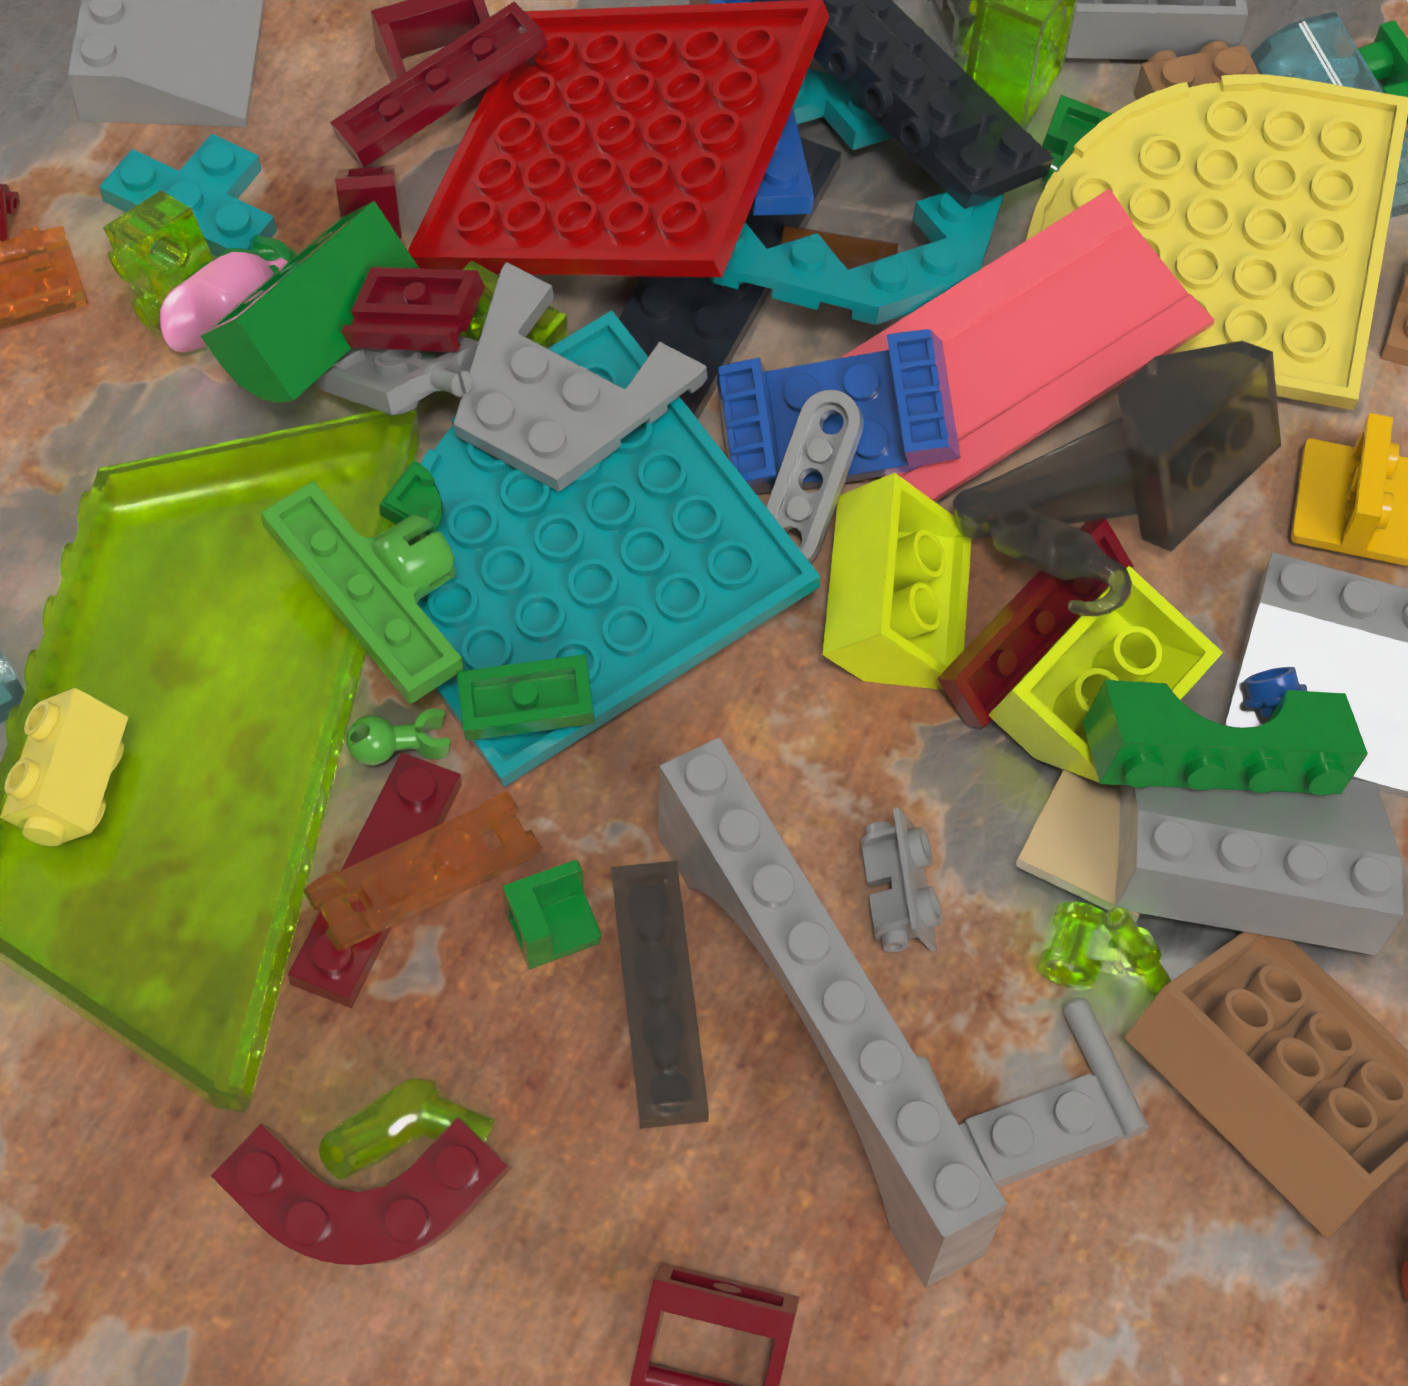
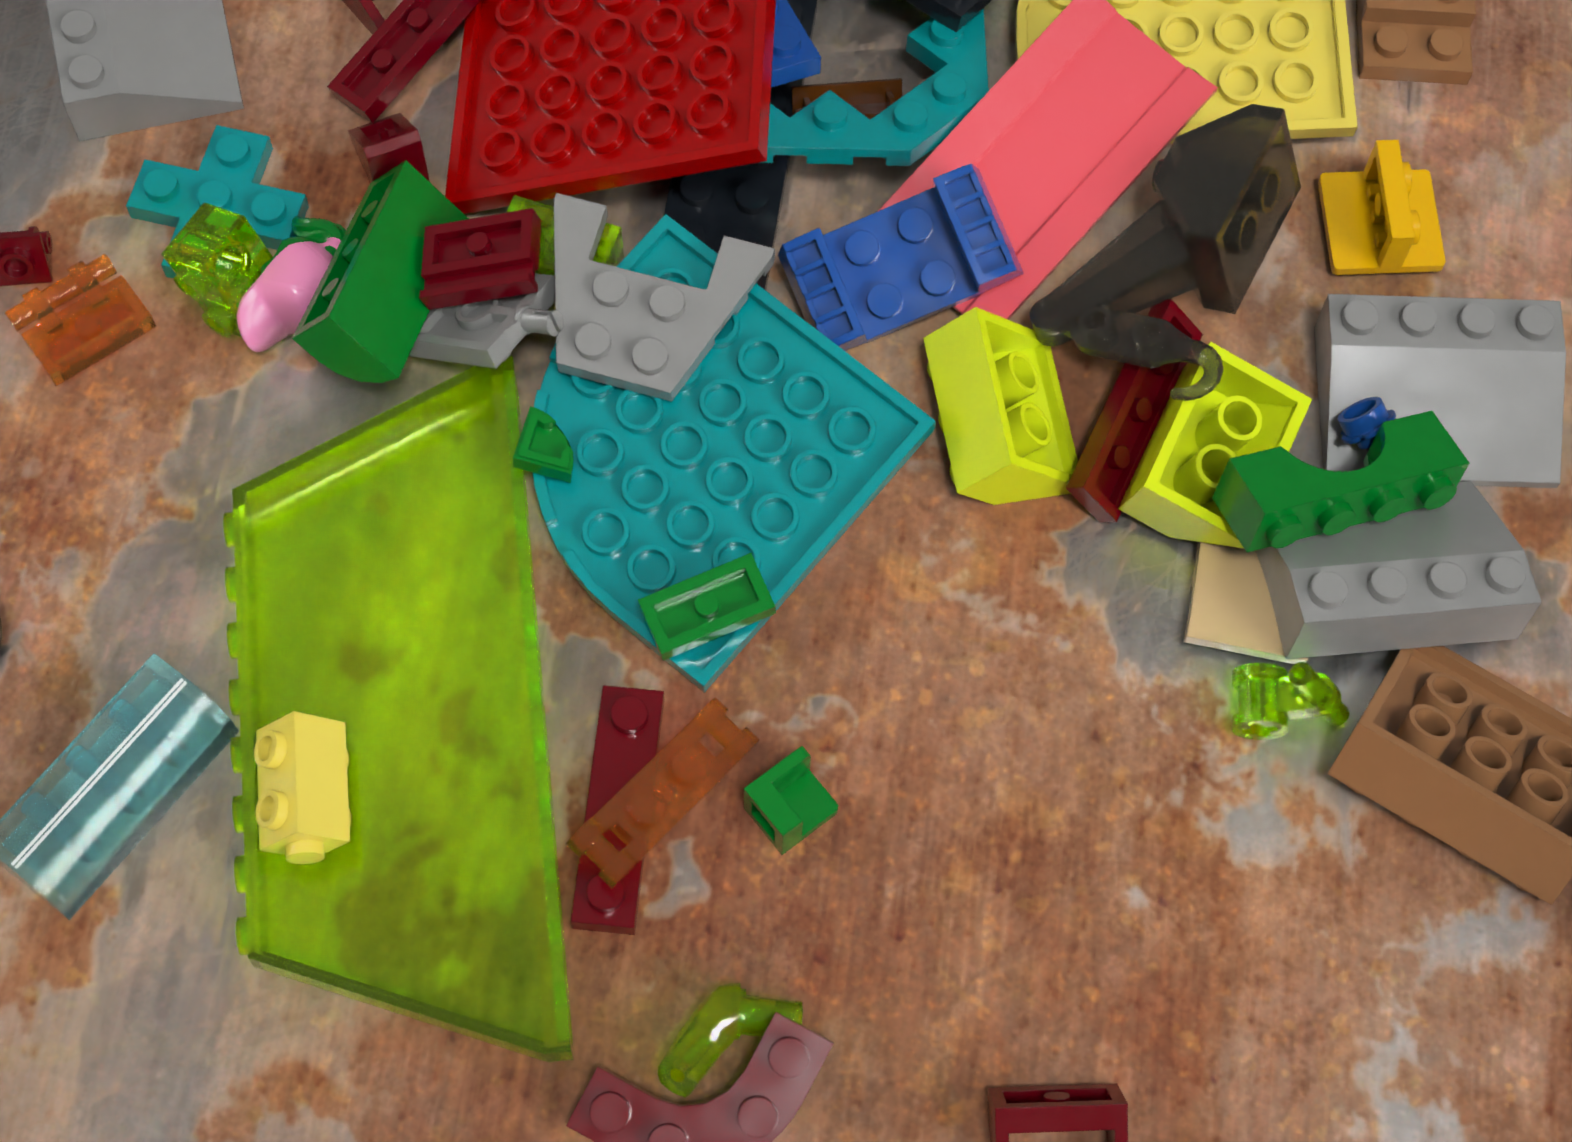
camera: 15 degrees left, 5 degrees up
bright green plate [260,481,463,705] -> none
bright green arm [346,708,451,766] -> none
clear smoke plate [611,861,709,1129] -> none
light grey arch [658,737,1007,1288] -> none
light grey plate [767,390,864,563] -> none
light grey hinge [861,807,942,953] -> none
light grey plate [916,997,1149,1188] -> none

